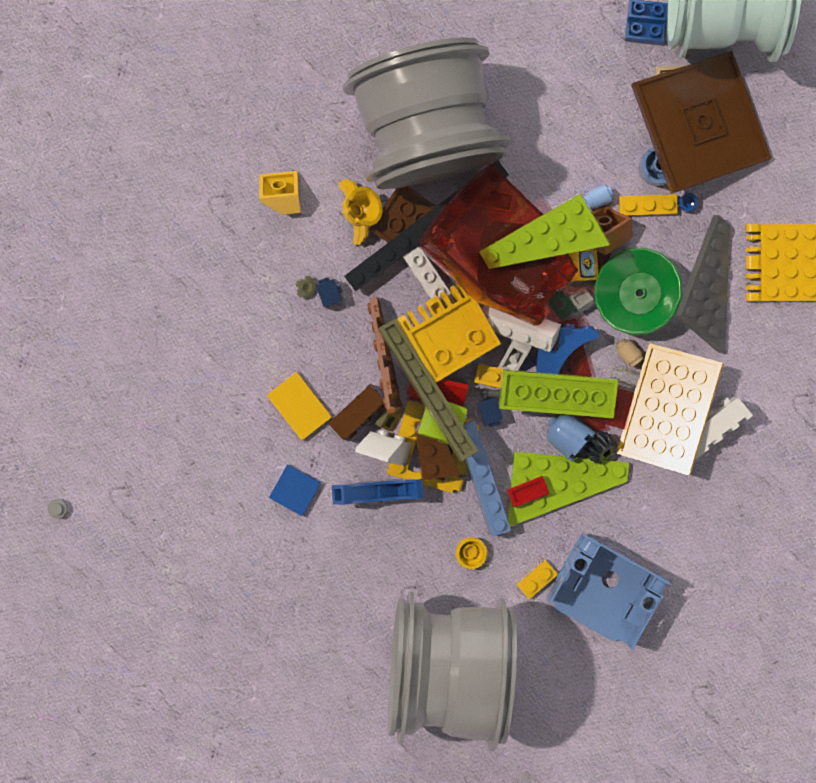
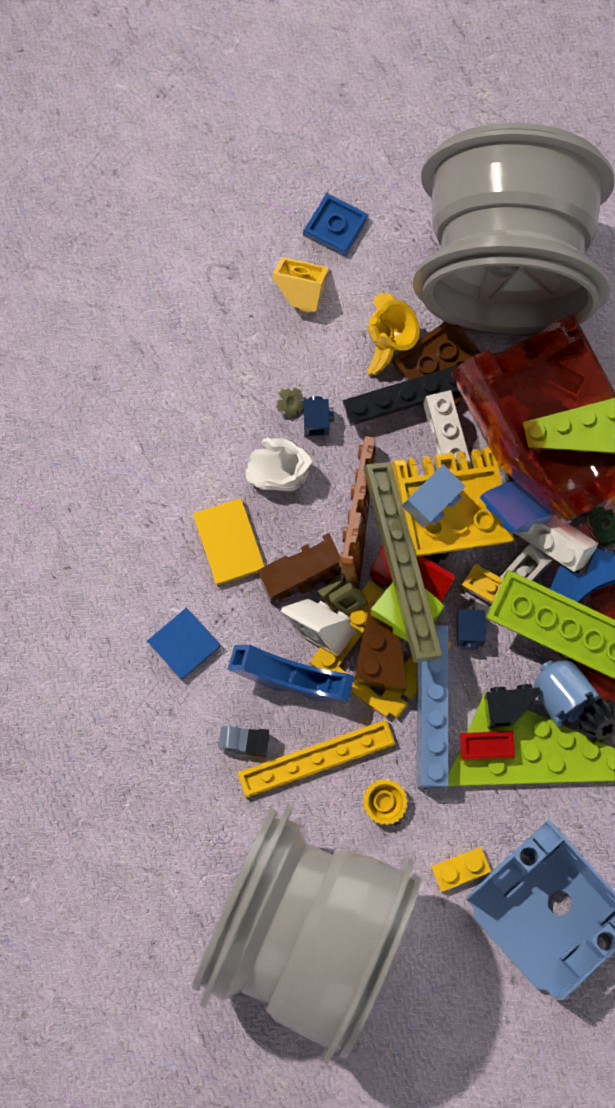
camera: 20 degrees right, 15 degrees down
none -> leg [218,726,270,757]
none -> yellow tile [237,719,396,799]
none -> white hair [245,438,312,491]
none -> blue tile [303,193,369,257]
none -> olive plate [329,582,366,615]
none -> medium blue brick [401,464,466,528]
none -> blue slope [480,480,554,534]
none -> black slope [484,684,540,728]

